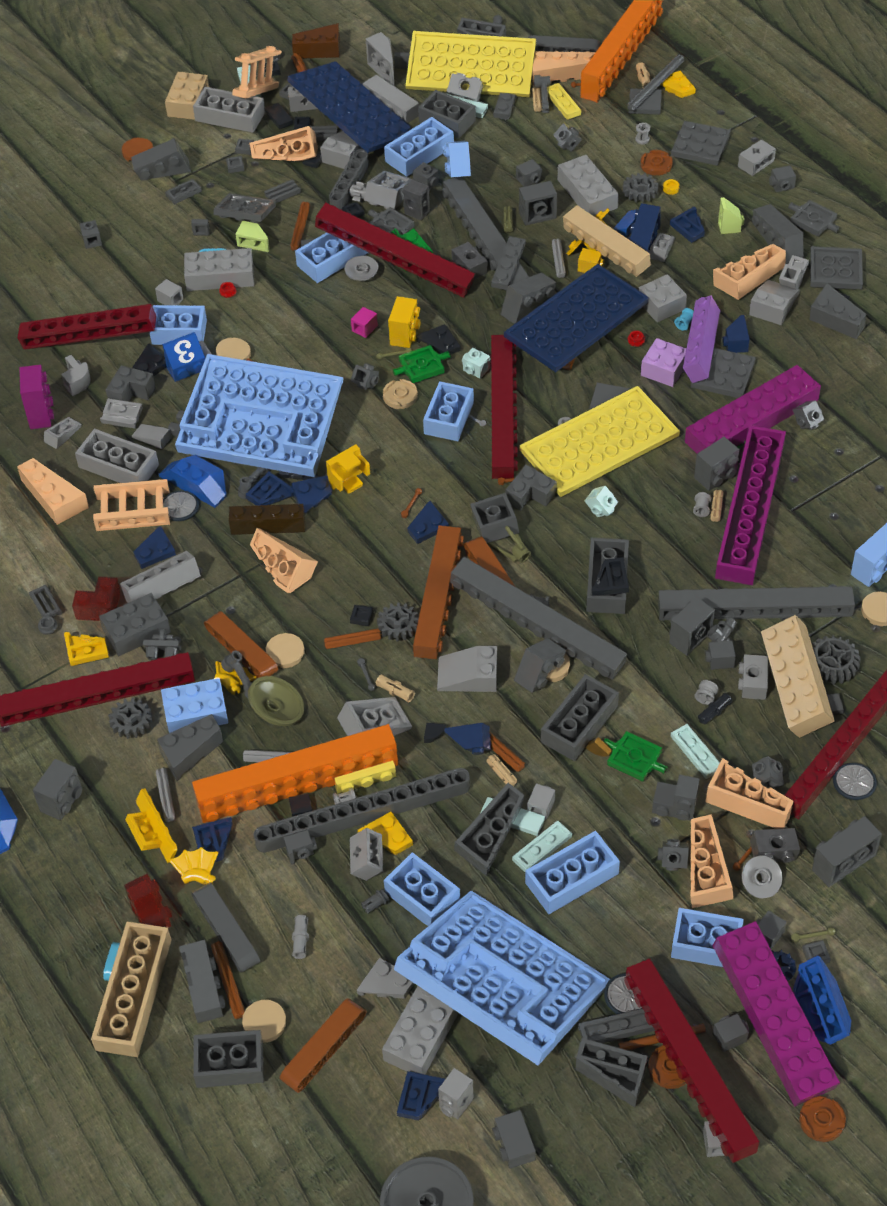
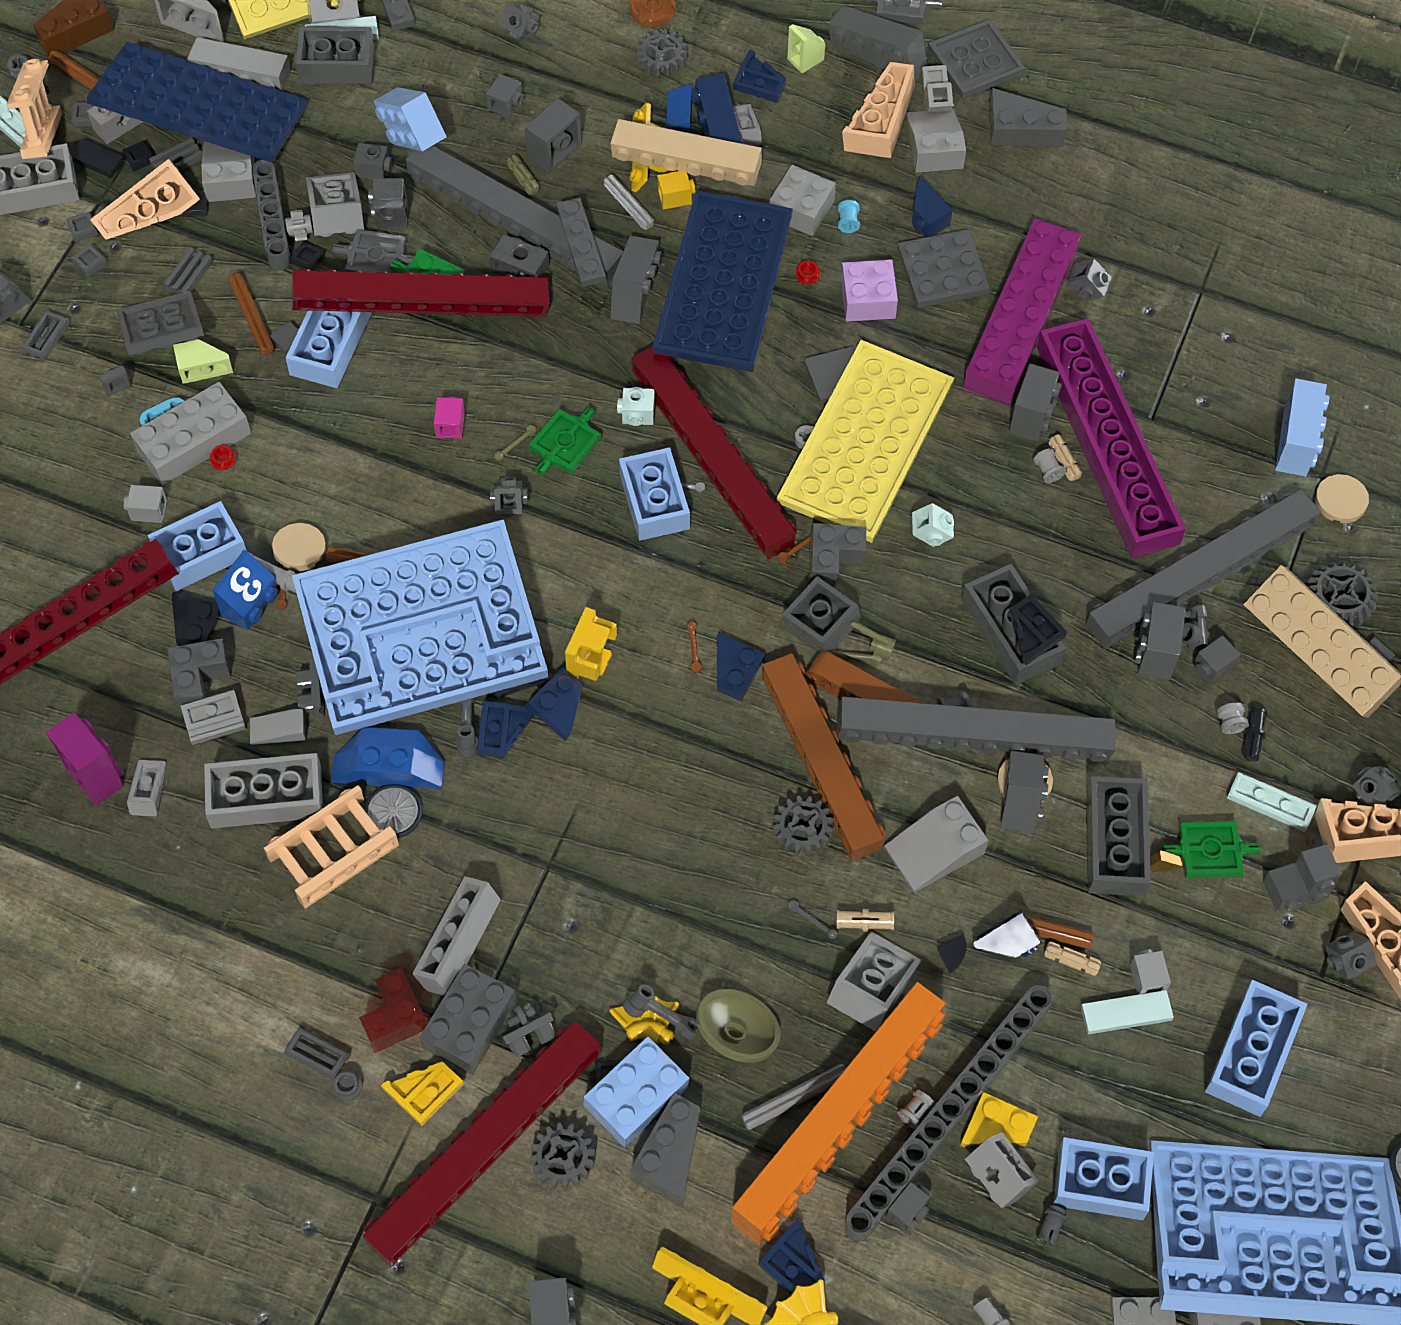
camera: 35 degrees left, 10 degrees up
light nougat wedge [17,458,89,525] -> none
light grey brick [61,355,91,396] -> none
dark blue wing [133,526,176,569] -> none
light grey axle [156,768,175,822] -> none
dark orange beam [204,611,278,678] -> none
dark brown brick [229,504,305,535] -> none
light nougat wedge [250,528,318,593] -> none
tan tile [266,633,305,668] -> none
black tile [289,793,312,817] -> none
dark orange axle [324,628,381,649] -> none
light yellow plate [335,761,396,794] -> none
light grey dish [345,256,378,281] -> none
black tile [350,604,373,627] -> none
tan tile [383,379,418,409] -> none
light blue brick [384,117,454,177] -> none
yellow brick [388,296,421,348] -> none
black wing [416,324,461,355] -> none
dark grey wedge [454,782,524,876] -> none
light aqua tile [512,820,572,872] -> none
light grey brick [557,155,618,217] -> none
yellow tile [663,179,679,195] -> none
medium lavender brick [683,296,720,383] -> none
light grey brick [738,654,768,700] -> none

